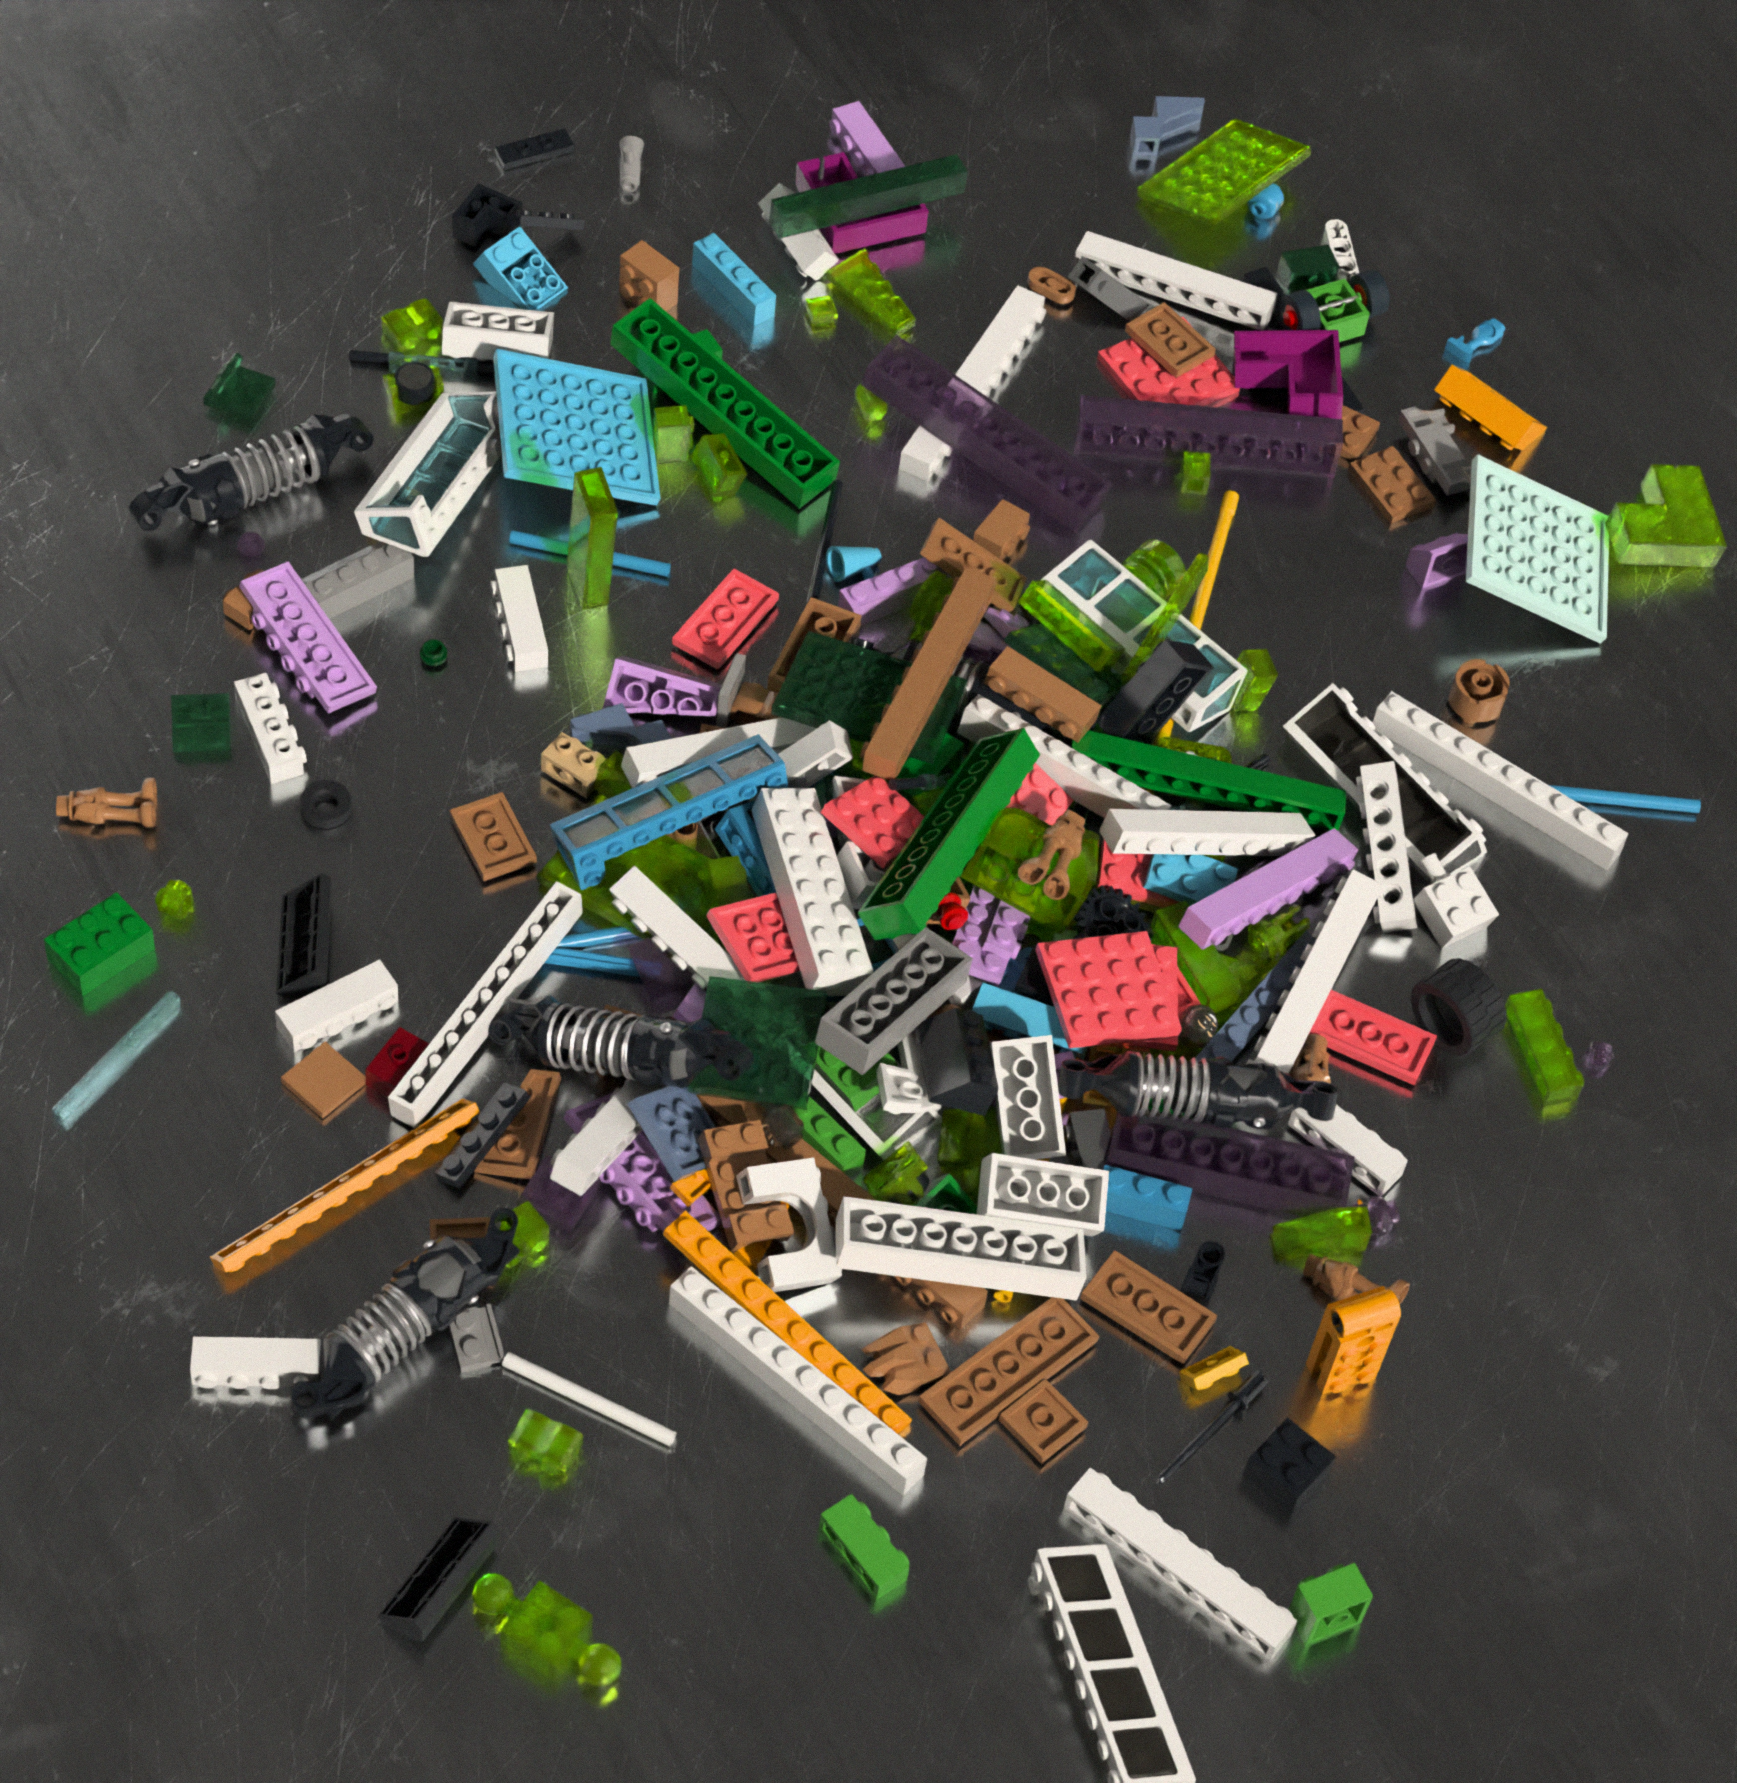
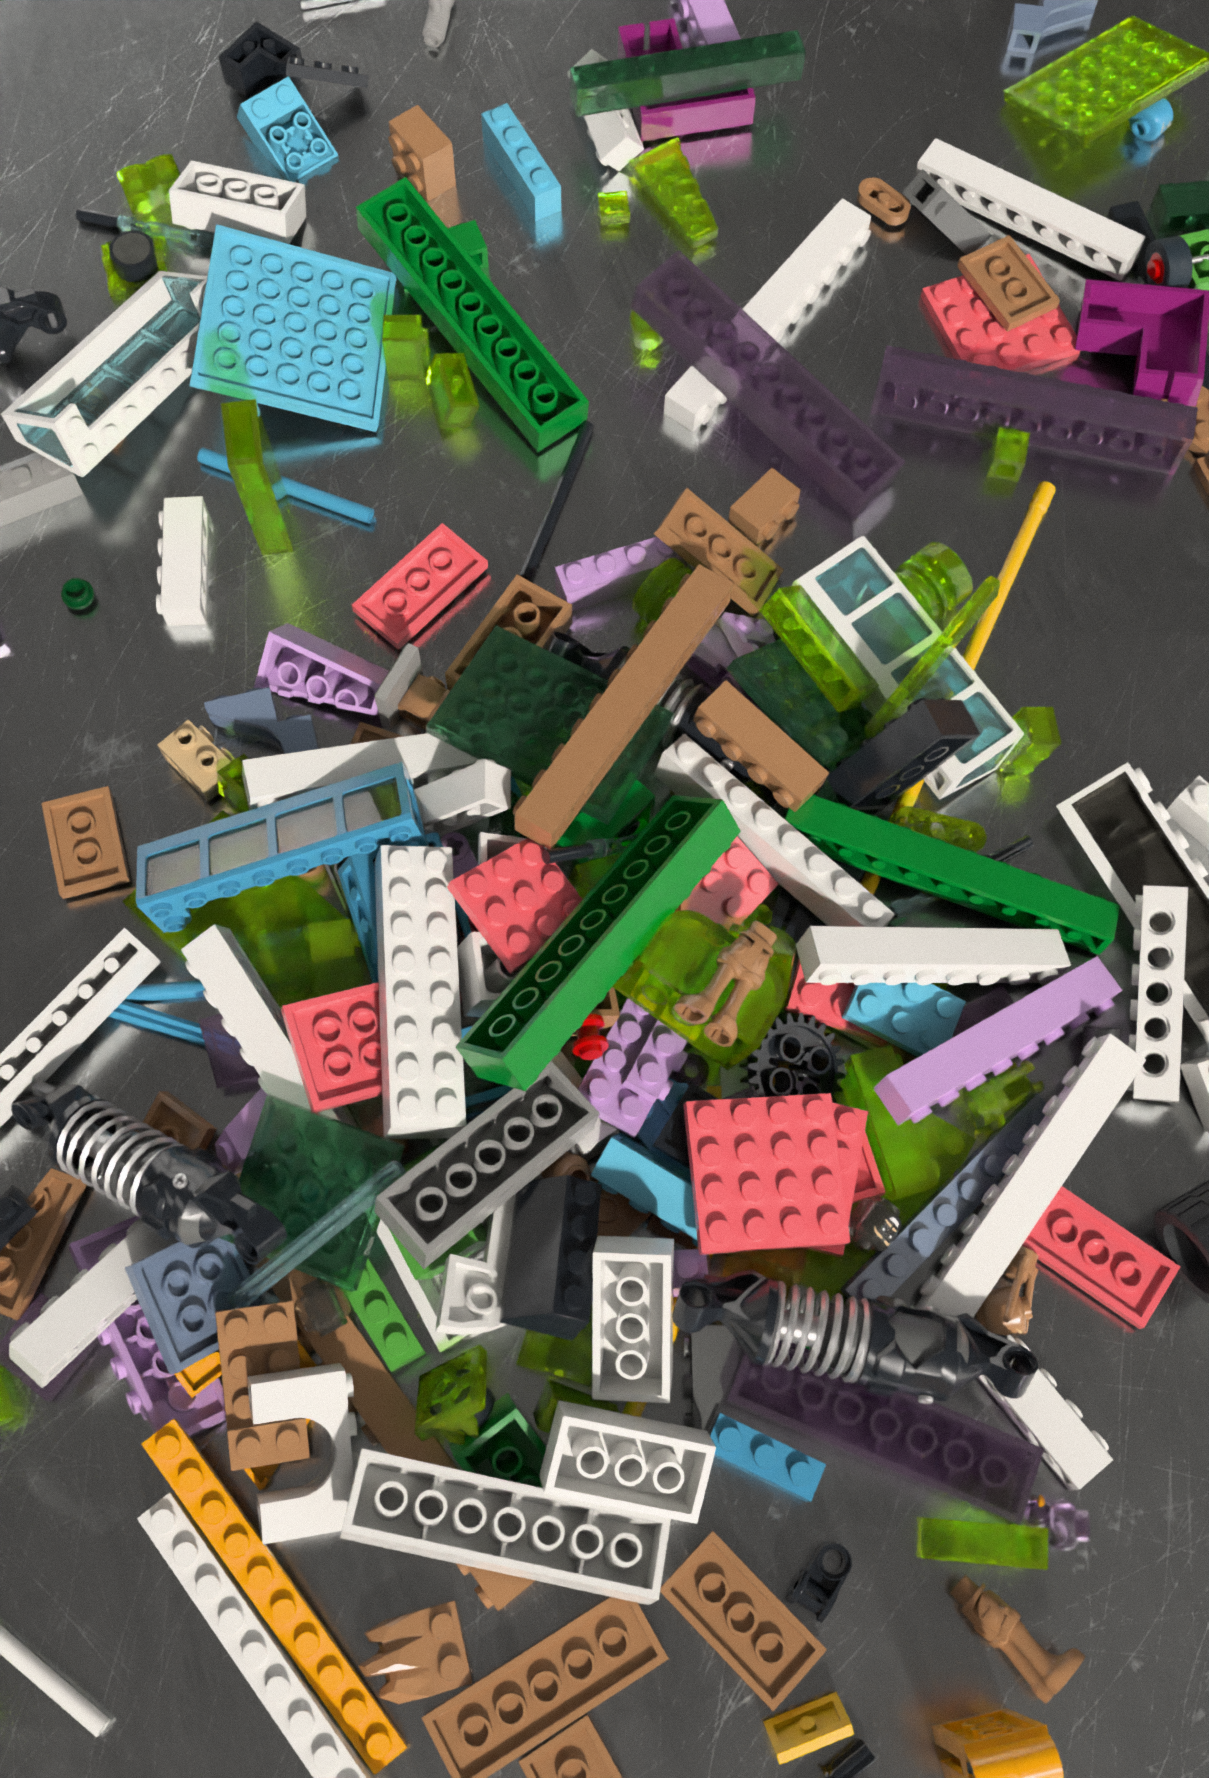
camera: 15 degrees right, 15 degrees up
medium azure piece [826,546,882,582] -> none
none -> clear light blue axle [227,1161,406,1309]

